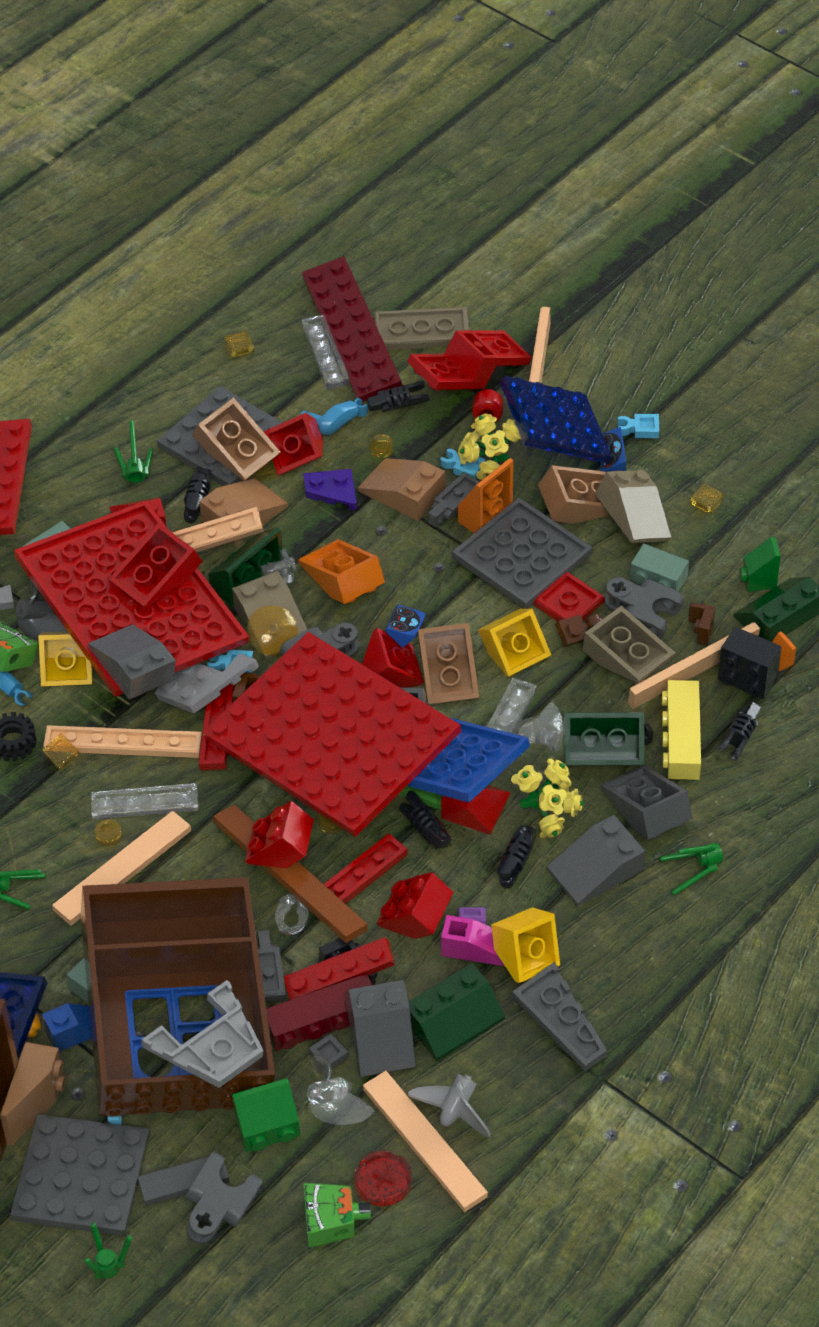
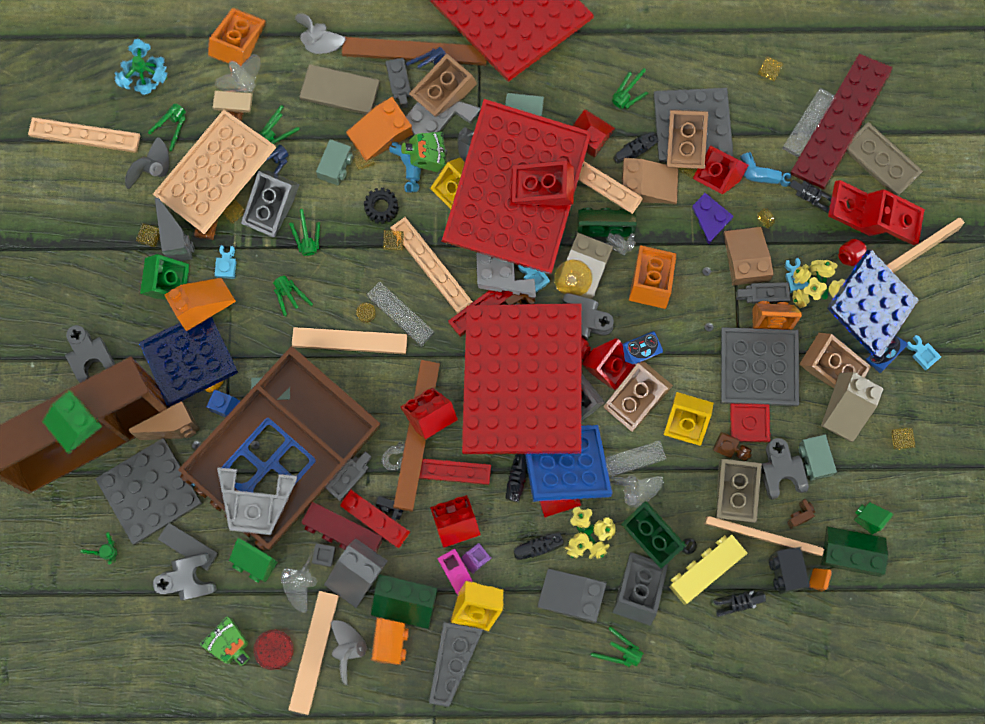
camera: 50 degrees right, 25 degrees up
dark grey slope [88,624,176,700] -> none
none -> orange slope [372,618,409,665]

